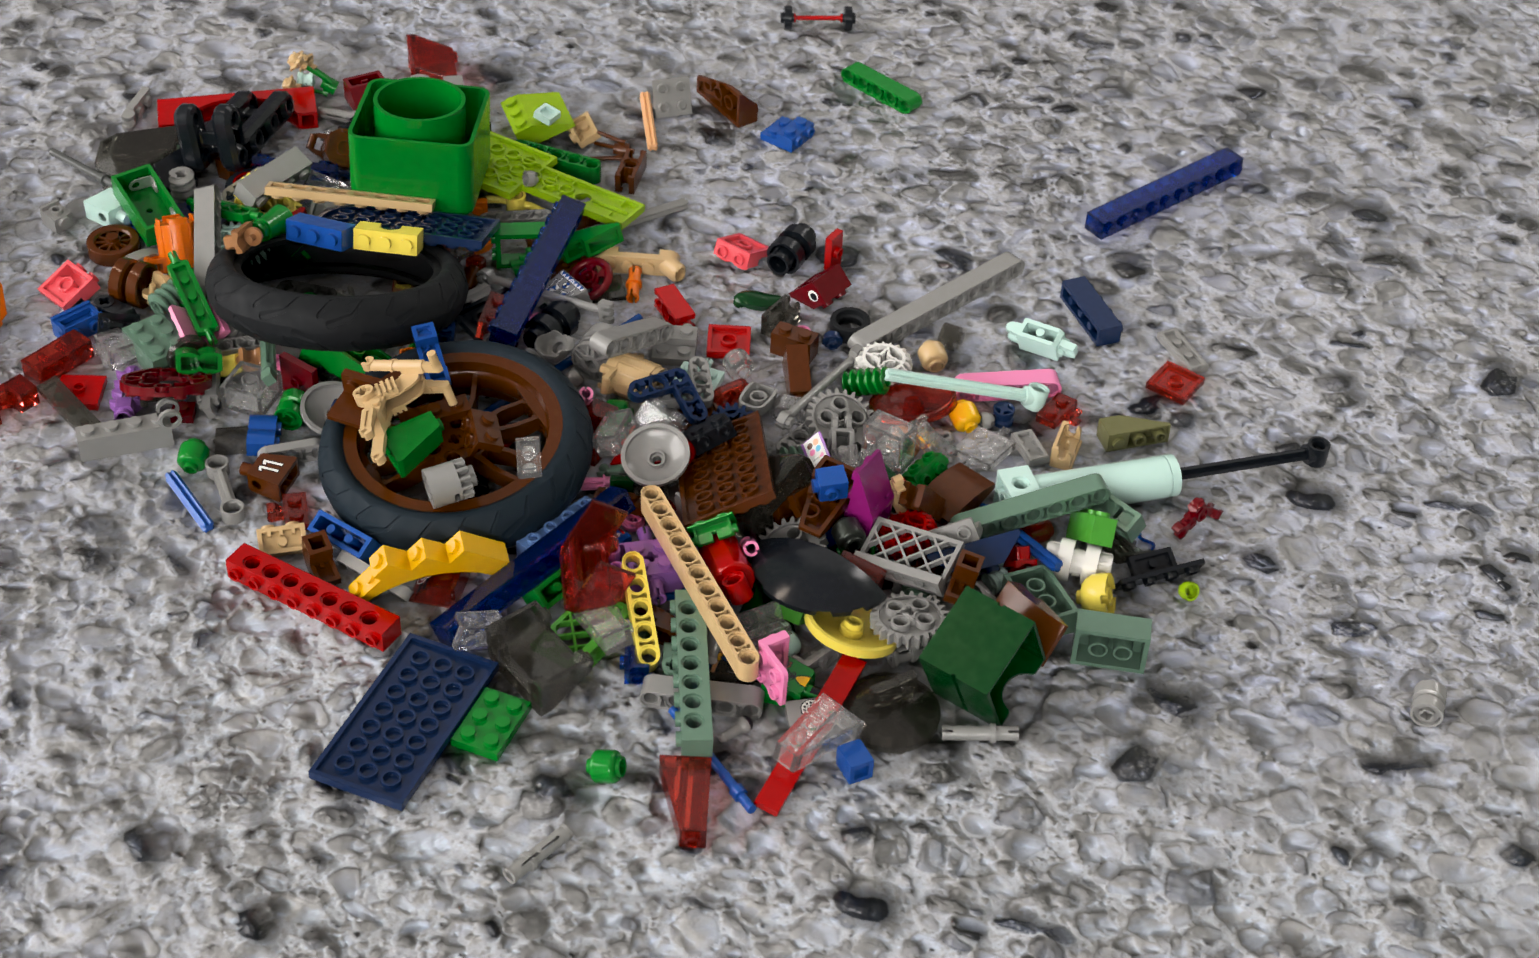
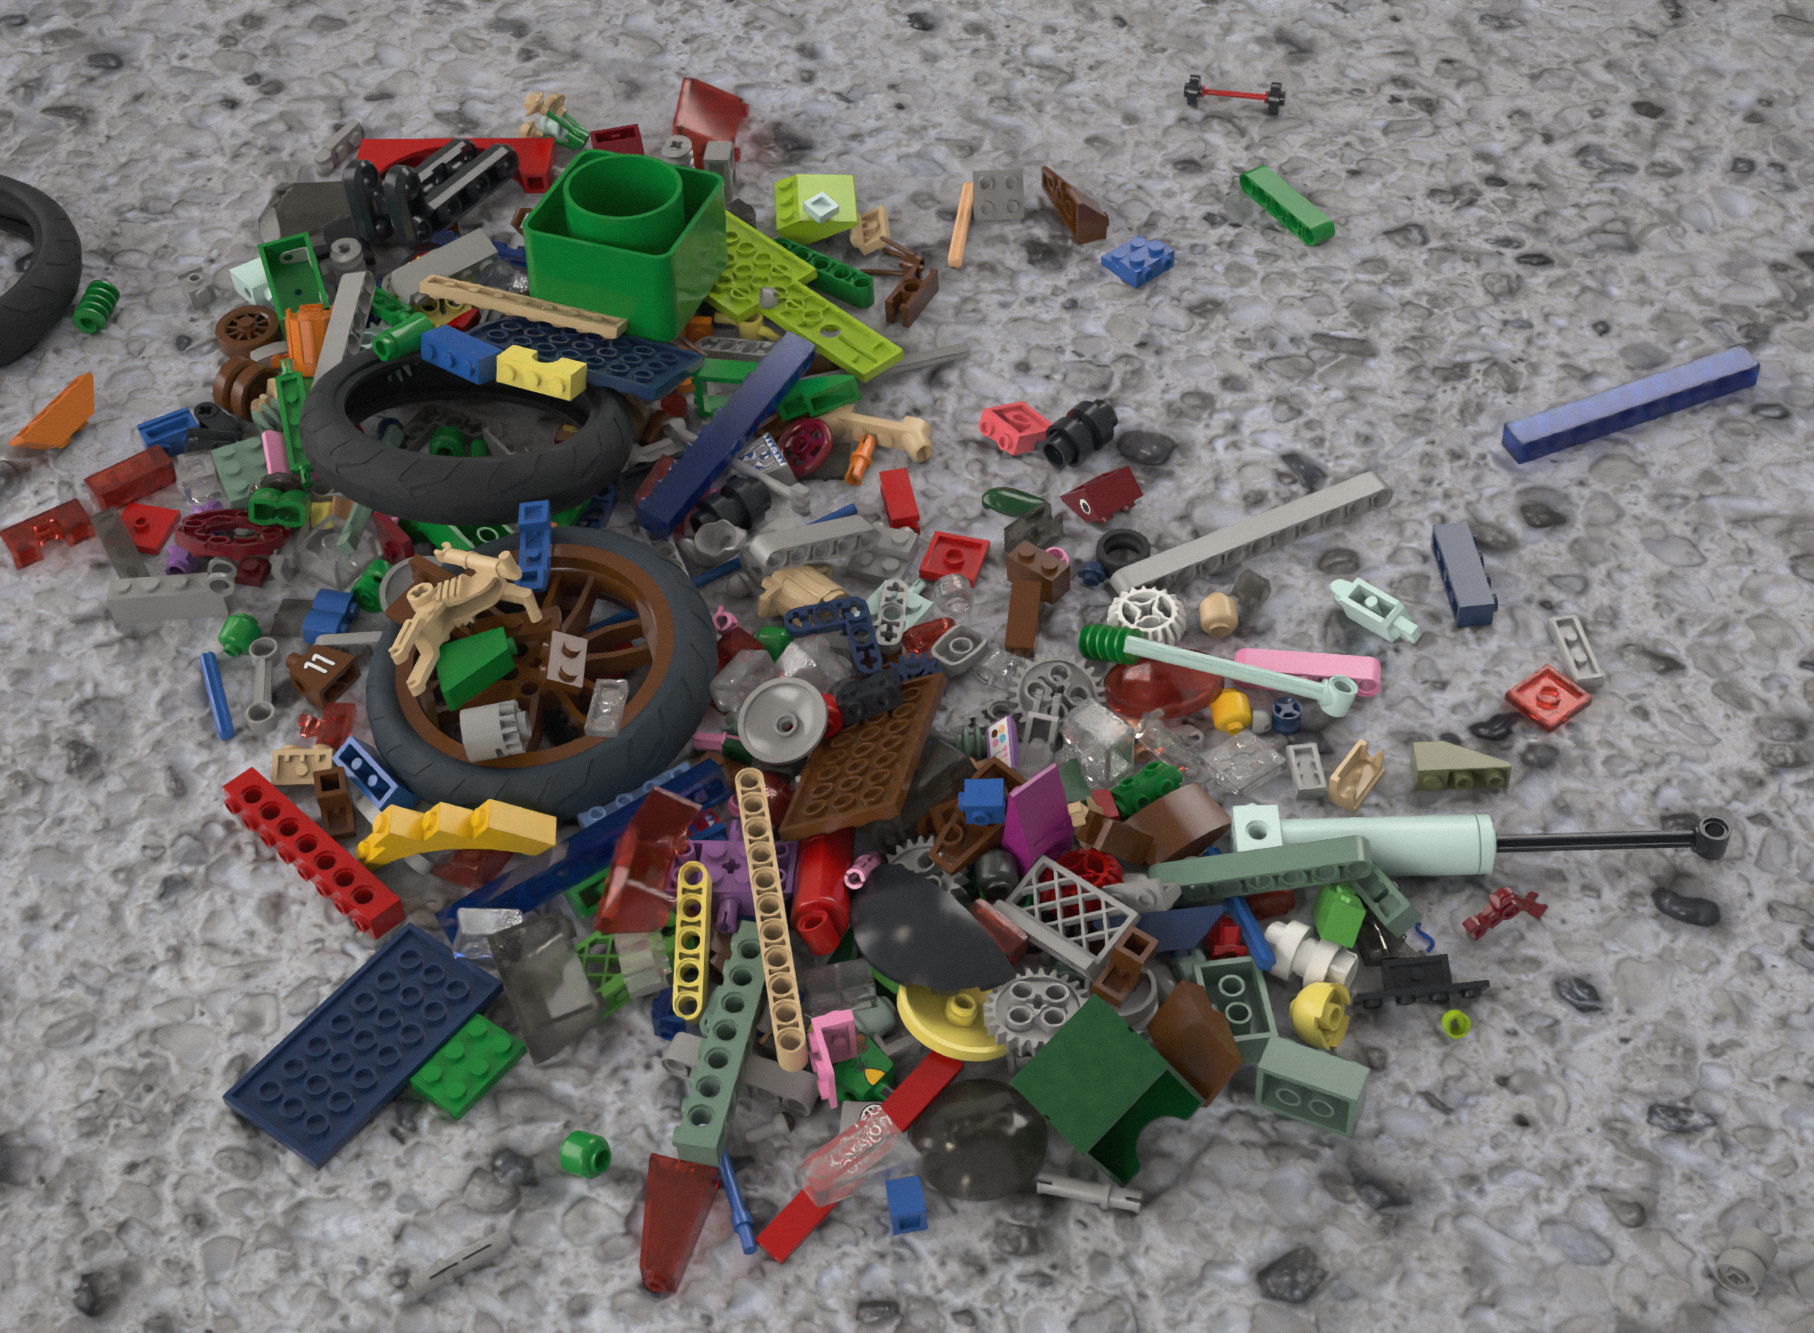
camera: 20 degrees right, 5 degrees up
coral plate [38,260,101,311] -> none
dark grey bar [49,148,112,188] -> none
medium nougat hips [223,221,263,254] -> none
green hinge [686,512,739,548] -> none
light grey hinge [775,344,863,430] -> none
red plate [824,228,843,270] -> none
clear red plate [1036,392,1082,429] -> none

